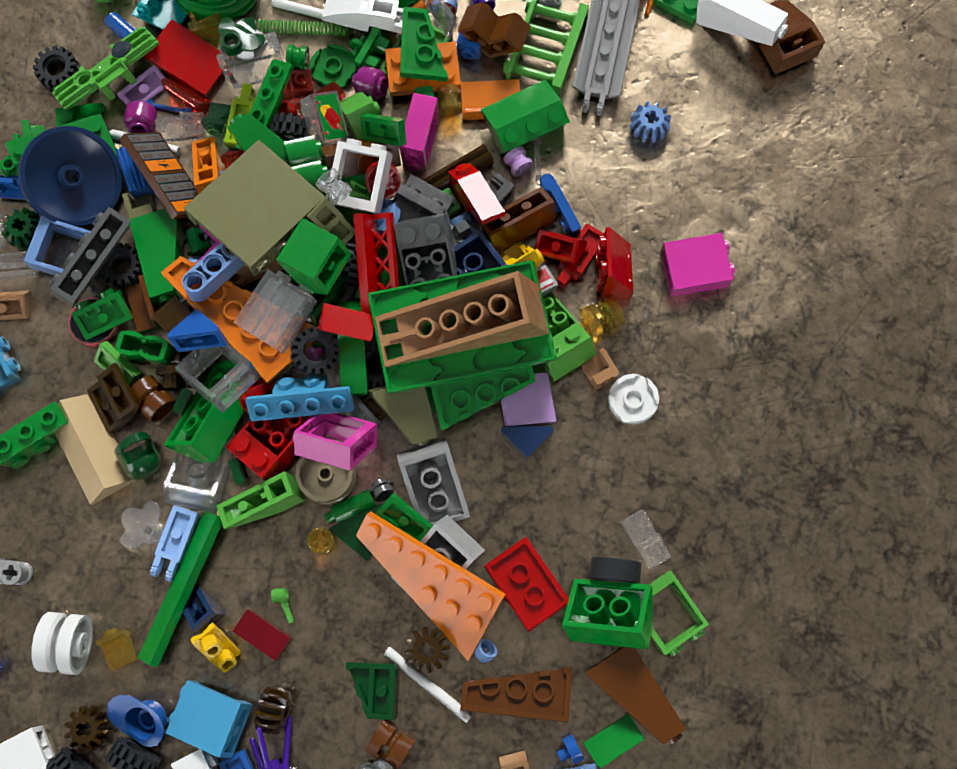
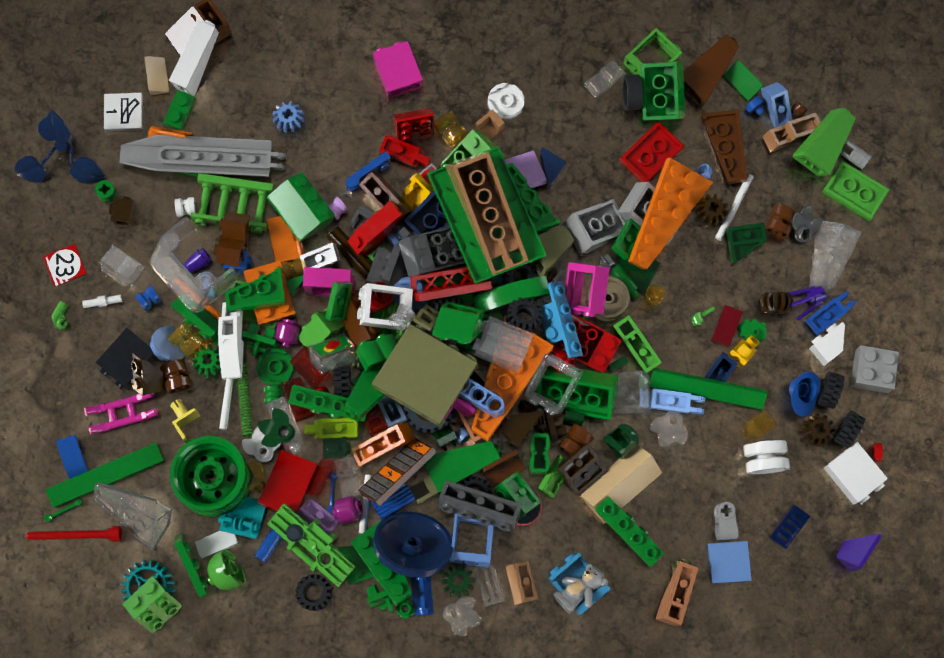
camera: 110 degrees left, 0 degrees up
dark azure panel [166,680,253,758] -> none
blue slope [168,309,228,352] -> none
red slope [318,303,374,342] -> none
red slope [534,229,588,265] -> none
none -> slope [300,243,341,271]
none -> green piece [738,319,767,342]

